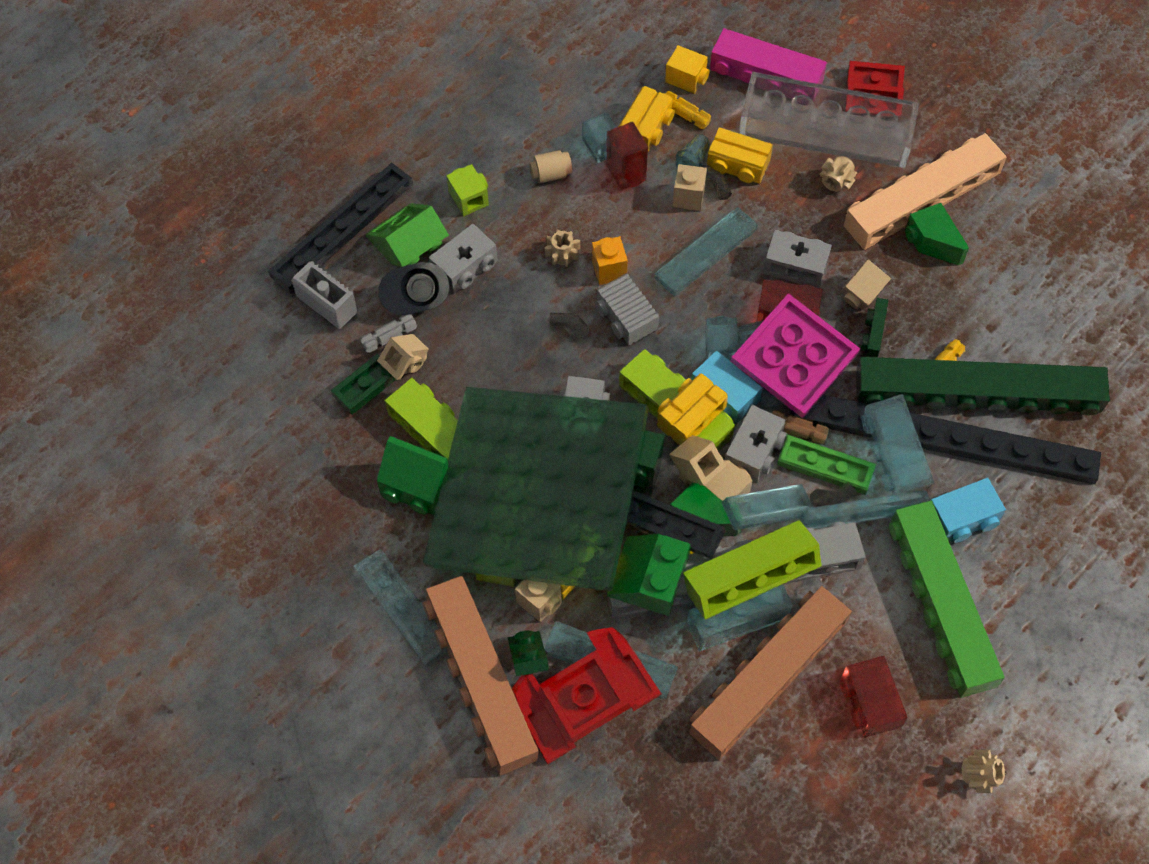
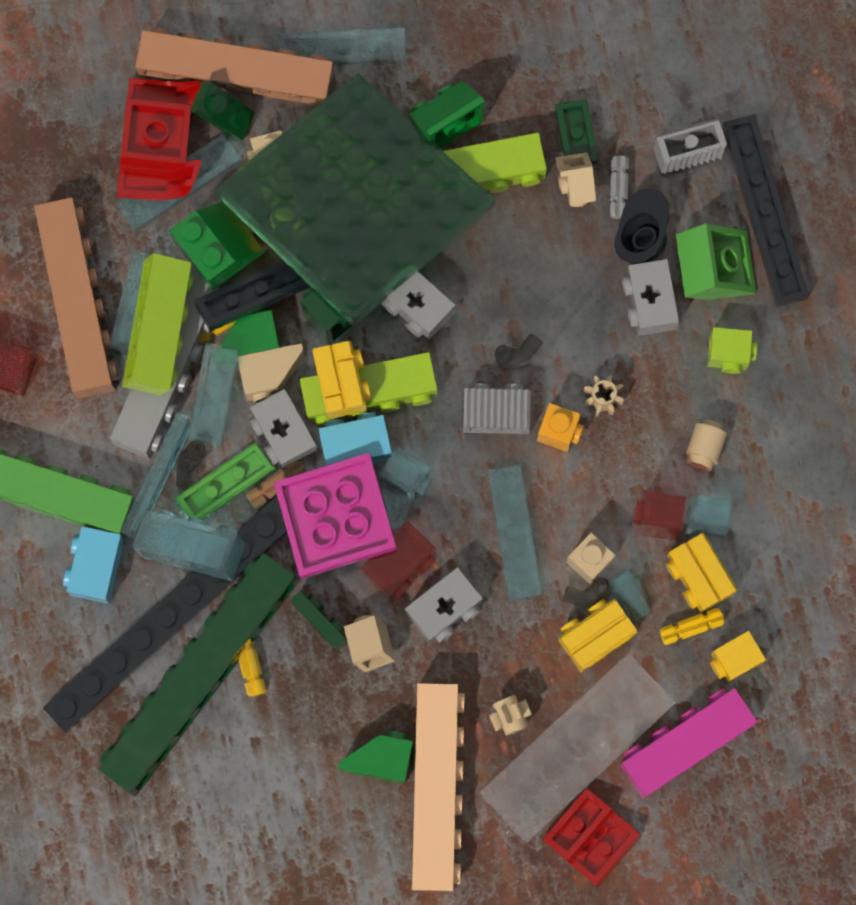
camera: 125 degrees right, 15 degrees up
tan brick [669,435,727,486] -> none

